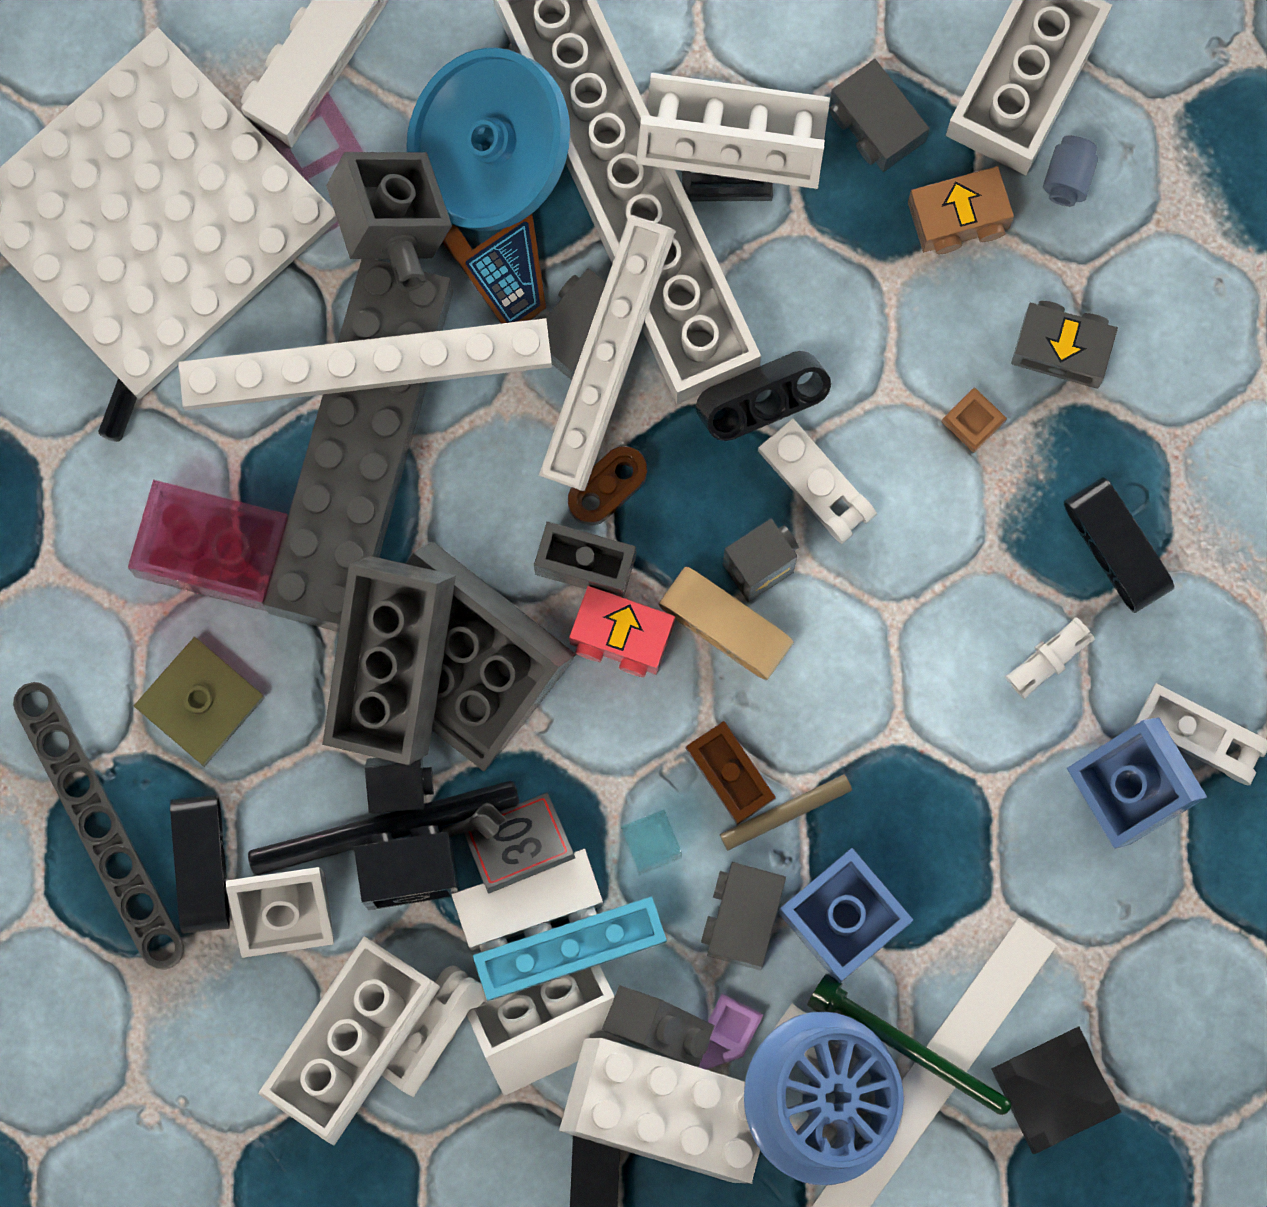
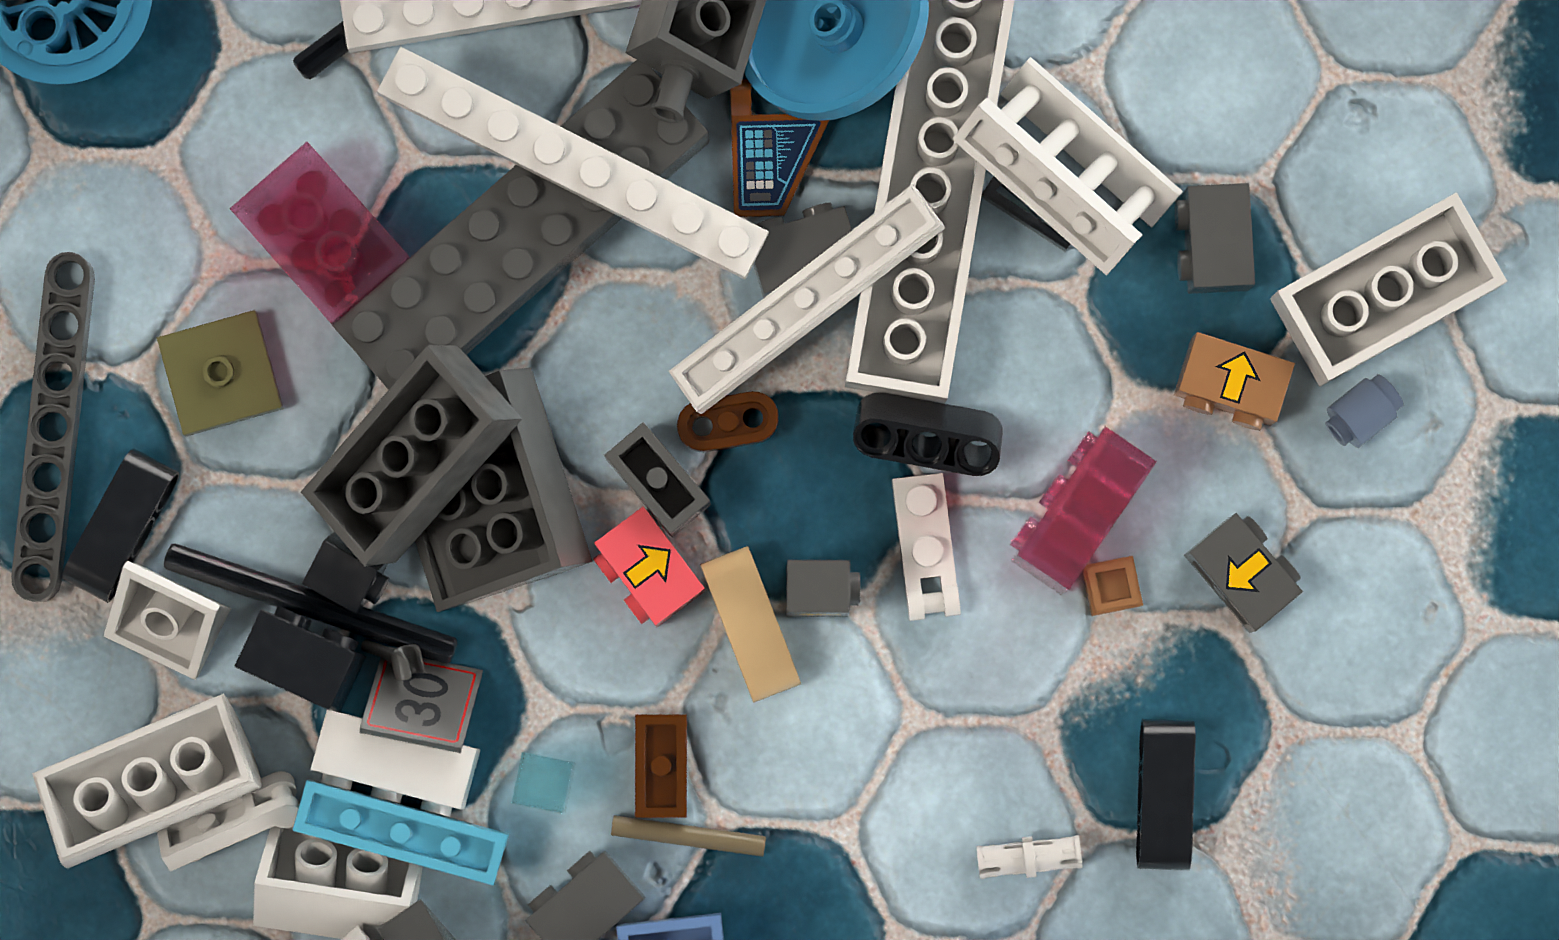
camera: 30 degrees right, 5 degrees up
none -> clear pink brick [1010,426,1157,595]

